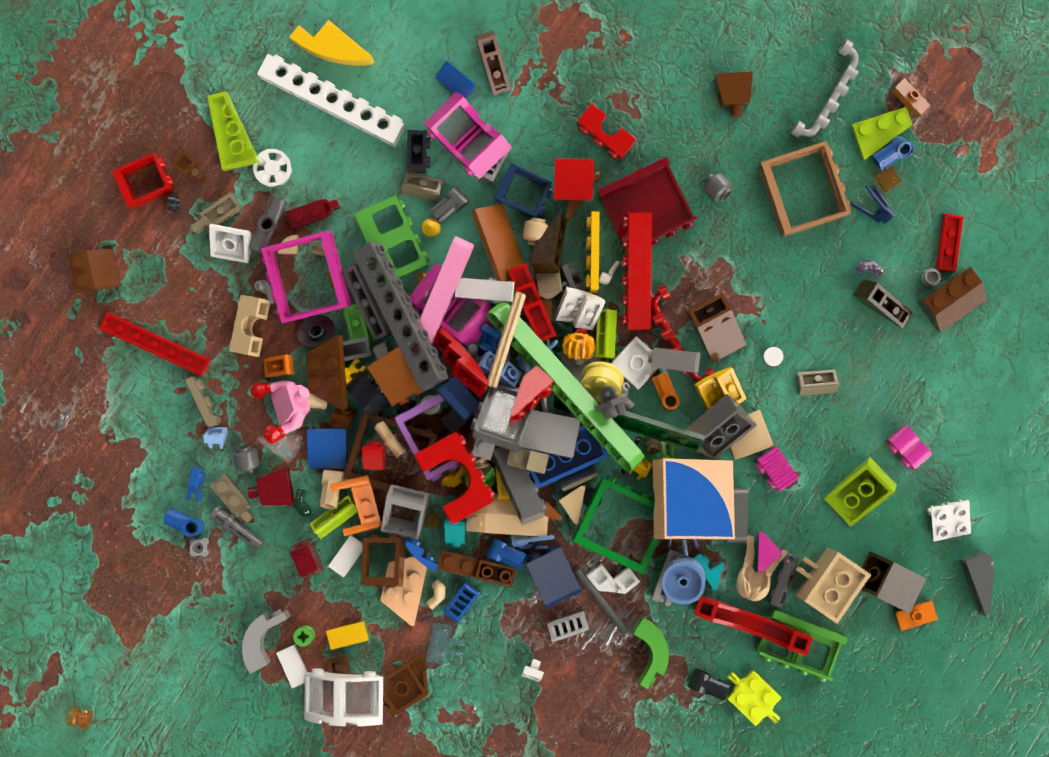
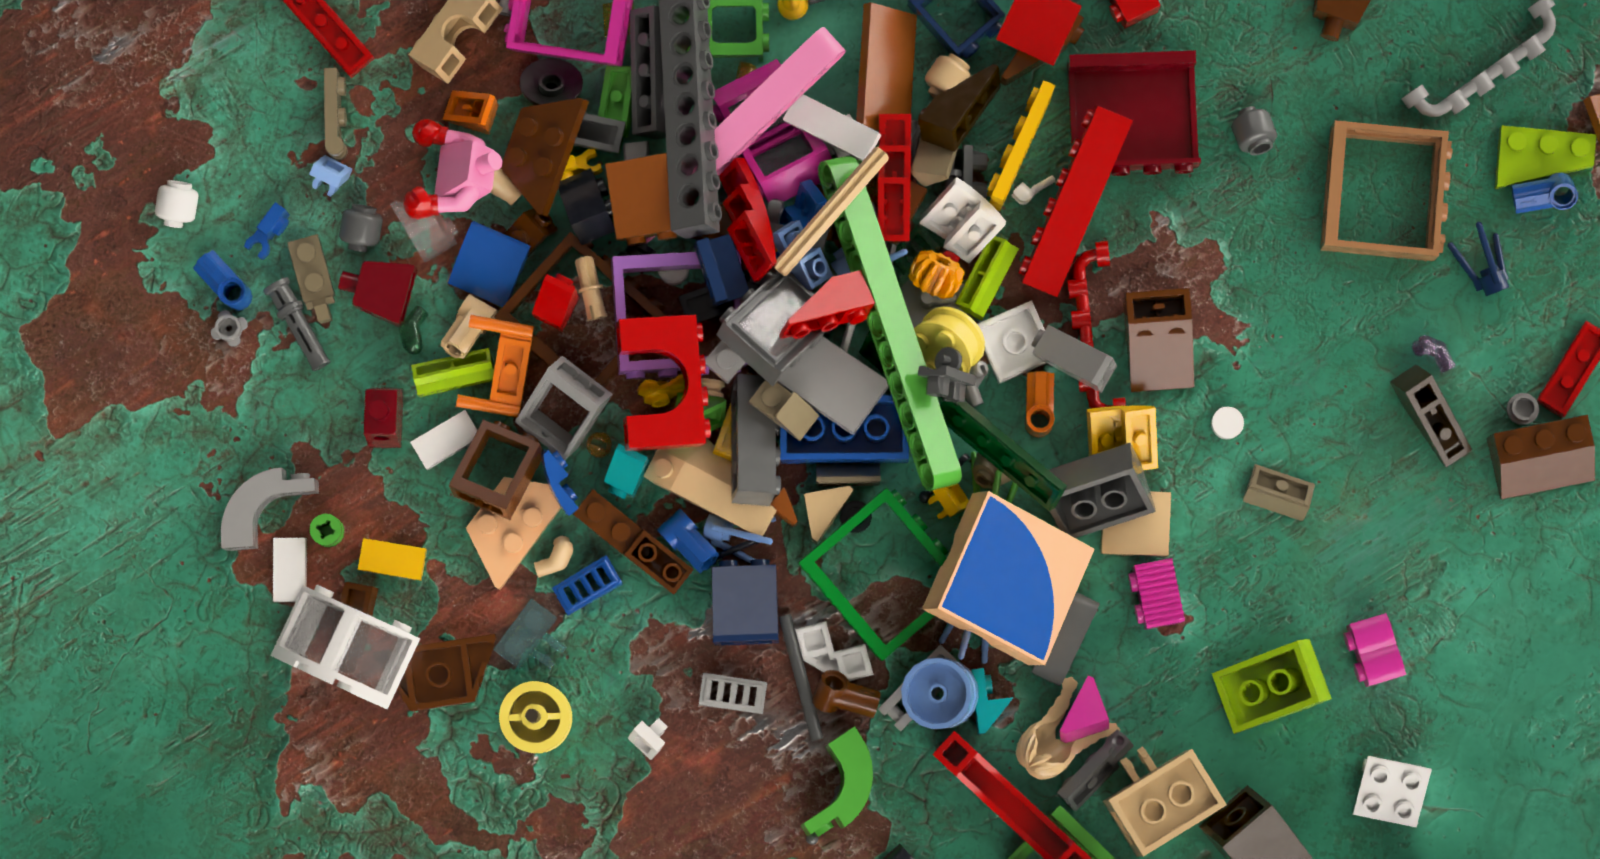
camera: 25 degrees right, 5 degrees down
clear orange tile [874,166,902,193] -> none
none -> white head [155,180,198,228]
none -> light yellow wheel [499,681,572,753]
none -> reddish brown piece [812,670,881,718]

